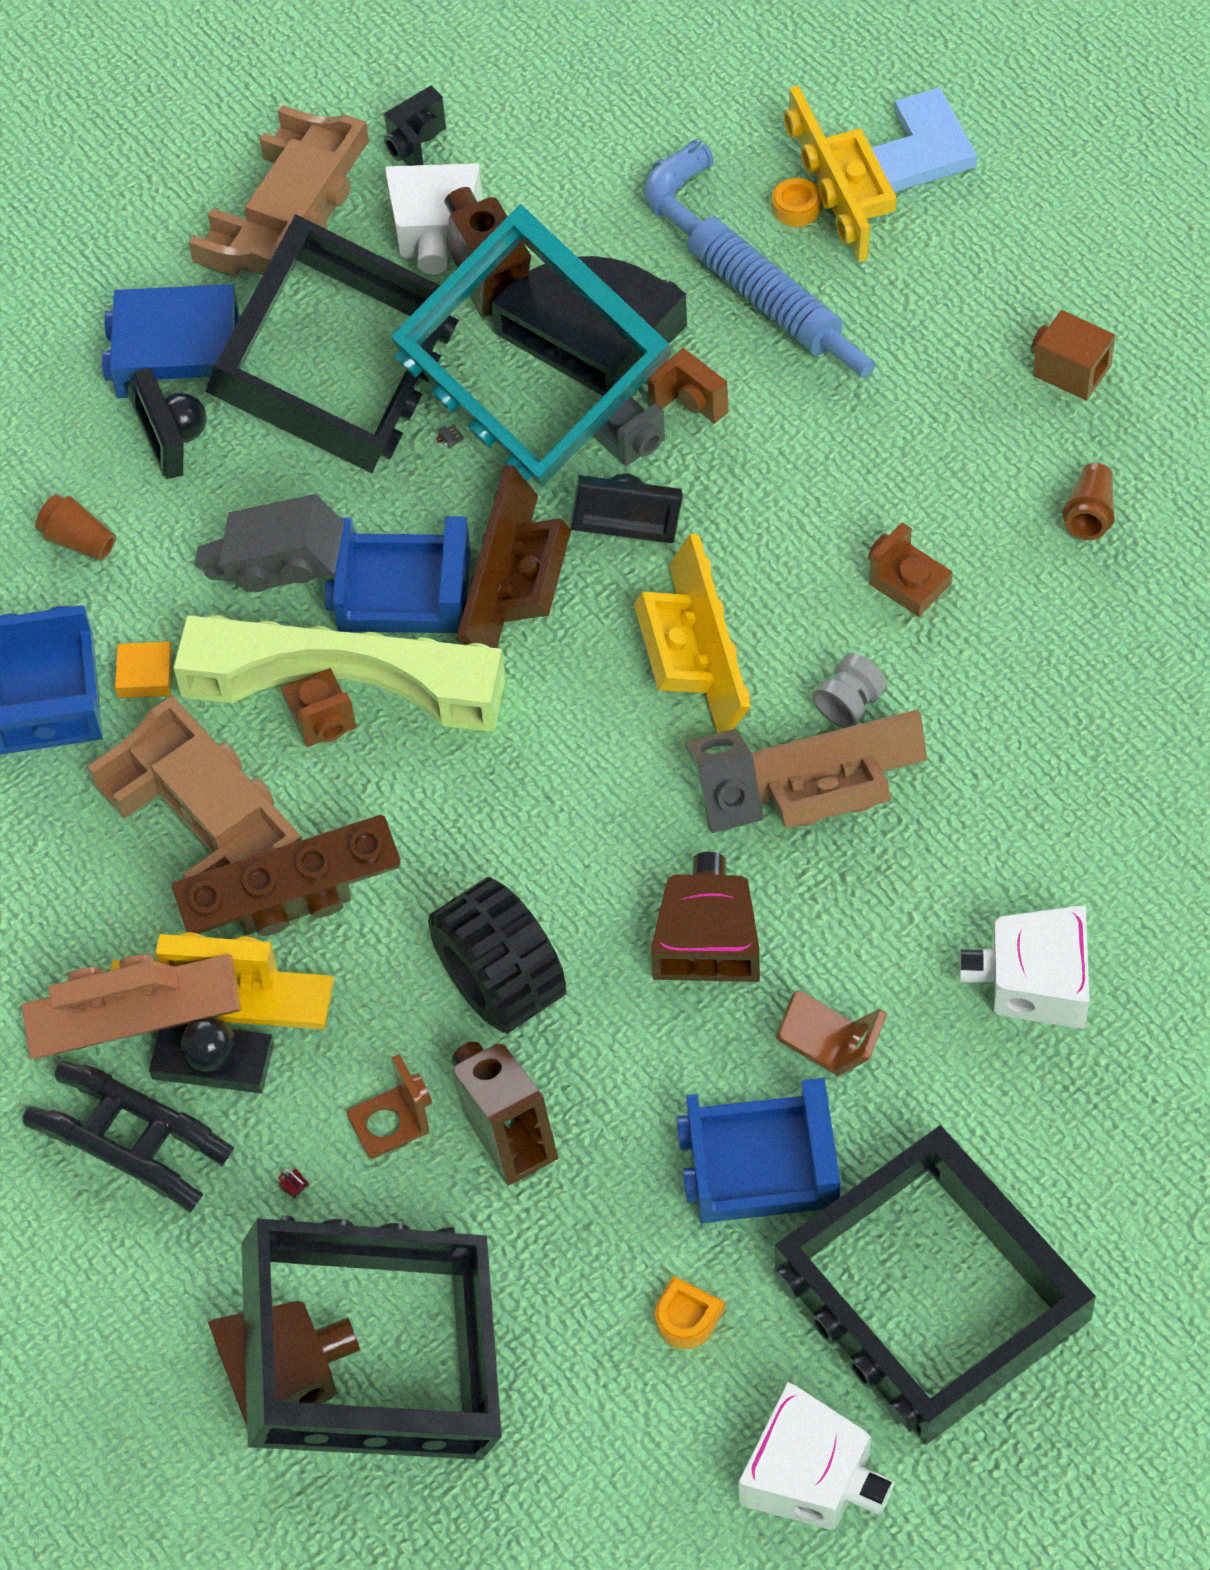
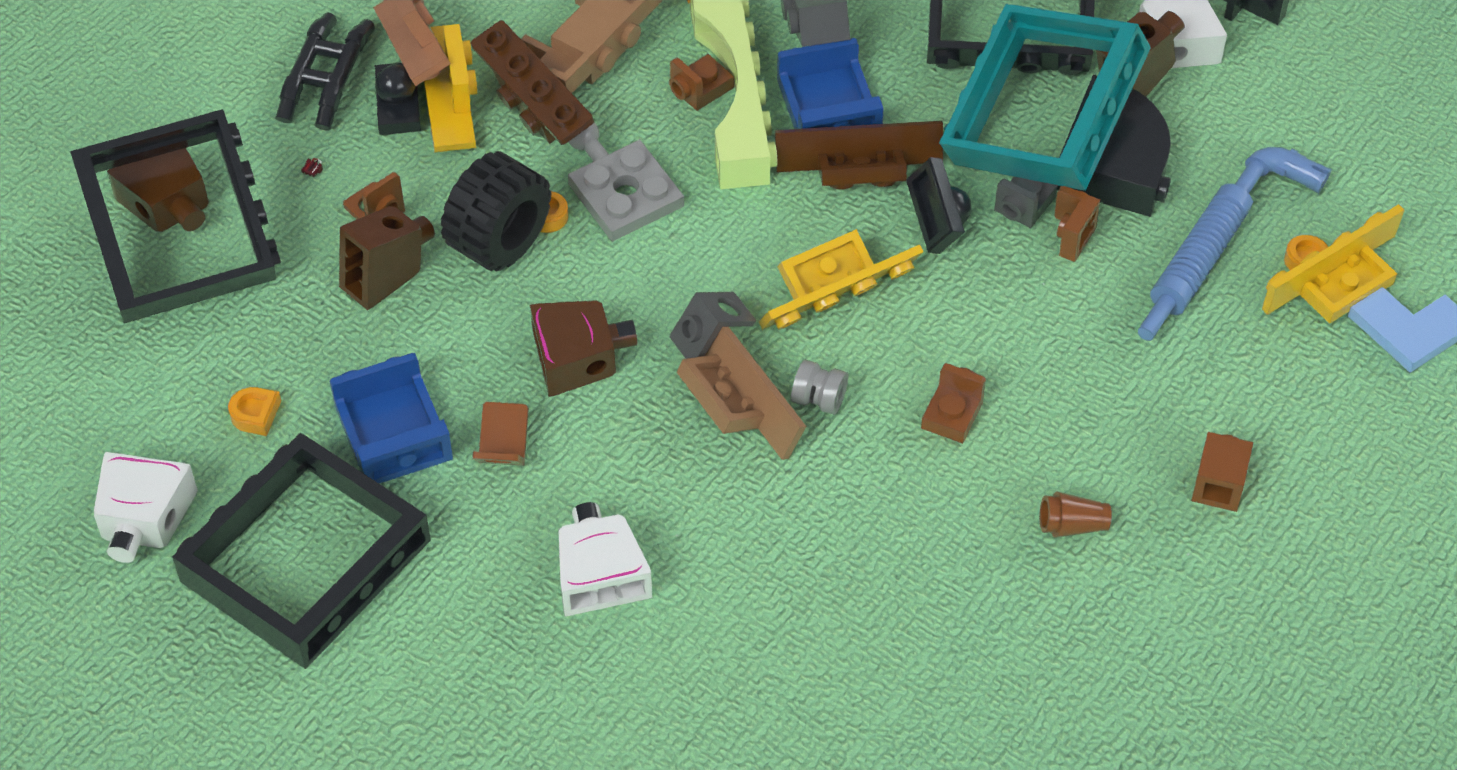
camera: 70 degrees right, 5 degrees down
none -> light grey plate [568,122,684,242]

